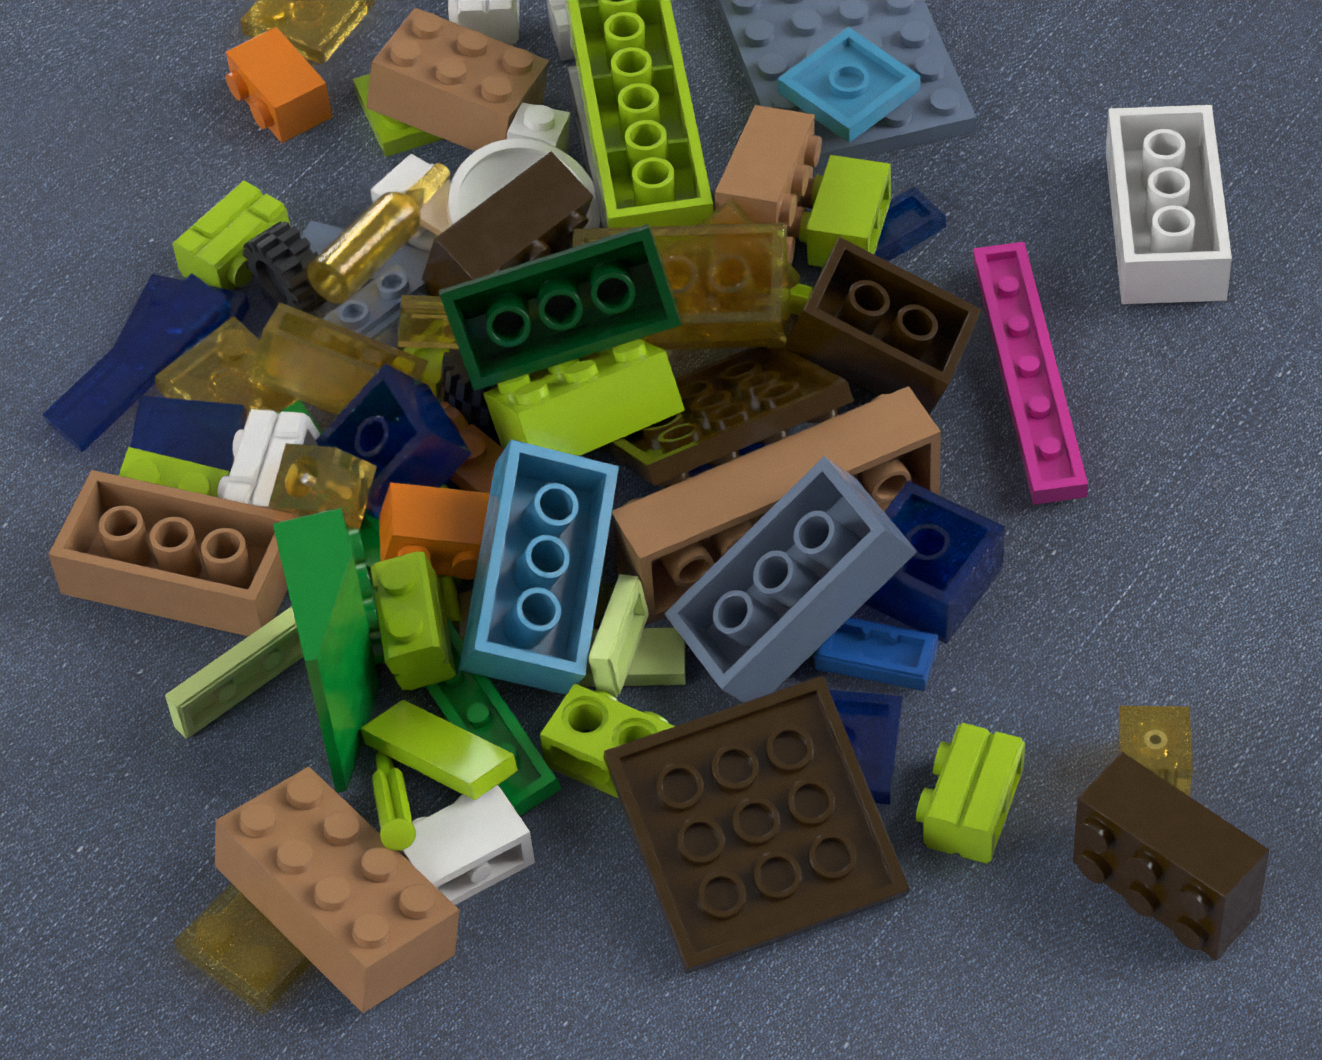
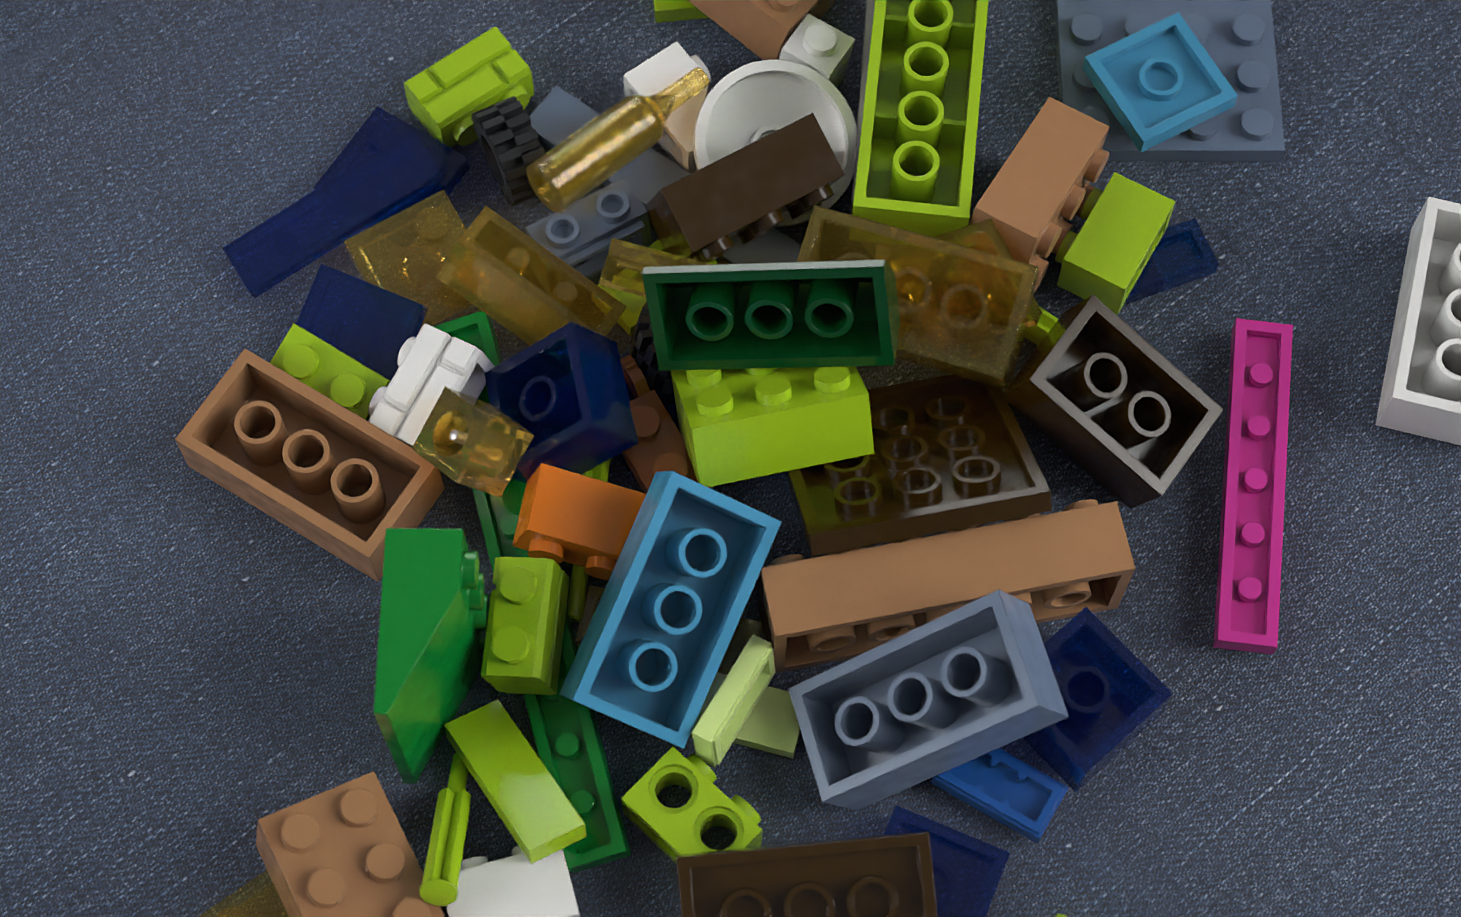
camera: 10 degrees right, 15 degrees up
yellowish green tile [165,606,303,739] -> none

